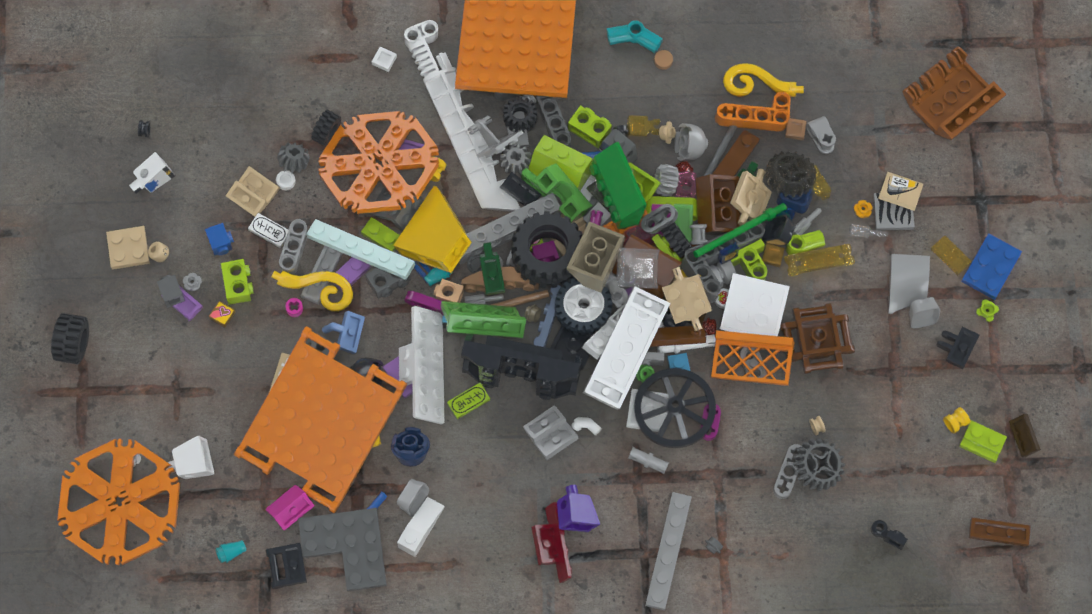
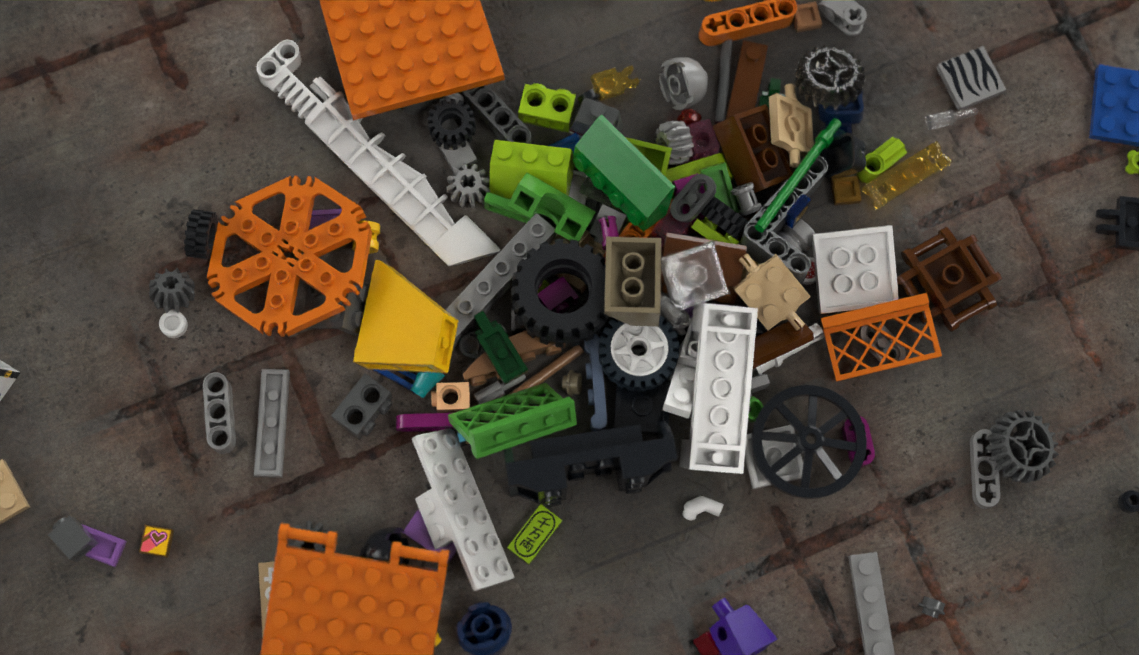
camera: 25 degrees left, 5 degrees up
tan piece [148,242,169,262] -> none
light grey plate [183,273,202,291] -> none
blue brick [205,223,234,256] -> none
lime brick [221,259,254,305] -> none
tan slope [226,166,280,217] -> none
white tile [248,213,288,248] -> none
yellow plant [271,271,353,311] -> none
dark pink bush [285,298,303,317] -> none
light aqua plate [306,219,415,280] -> none
medium blue plate [322,311,365,354] -> none
medium lavender plate [332,257,371,293] -> none
lime plate [361,217,400,252] -> none
white plate [372,47,397,72] -> none
light grey plate [468,115,523,158] -> none
black plate [500,172,542,206] -> none
light grey slope [523,405,579,460] -> none
light grey pin [628,447,669,474] -> none
tan plate [659,121,676,144] -> none
dark azure plate [667,353,690,371] -> none
clear red plate [703,317,717,335] -> none
lime tile [730,239,767,281] -> none
light grey axle [792,208,821,235] -> none
clear yellow plate [808,165,832,200] -> none
tan bush [809,416,826,435] -> none
light orange plate [854,200,873,218] -> none
tan slope [878,172,923,211] -> none
light grey slope [888,254,930,314] -> none
light grey piece [909,297,940,328] -> none
clear yellow plate [931,236,972,276] -> none

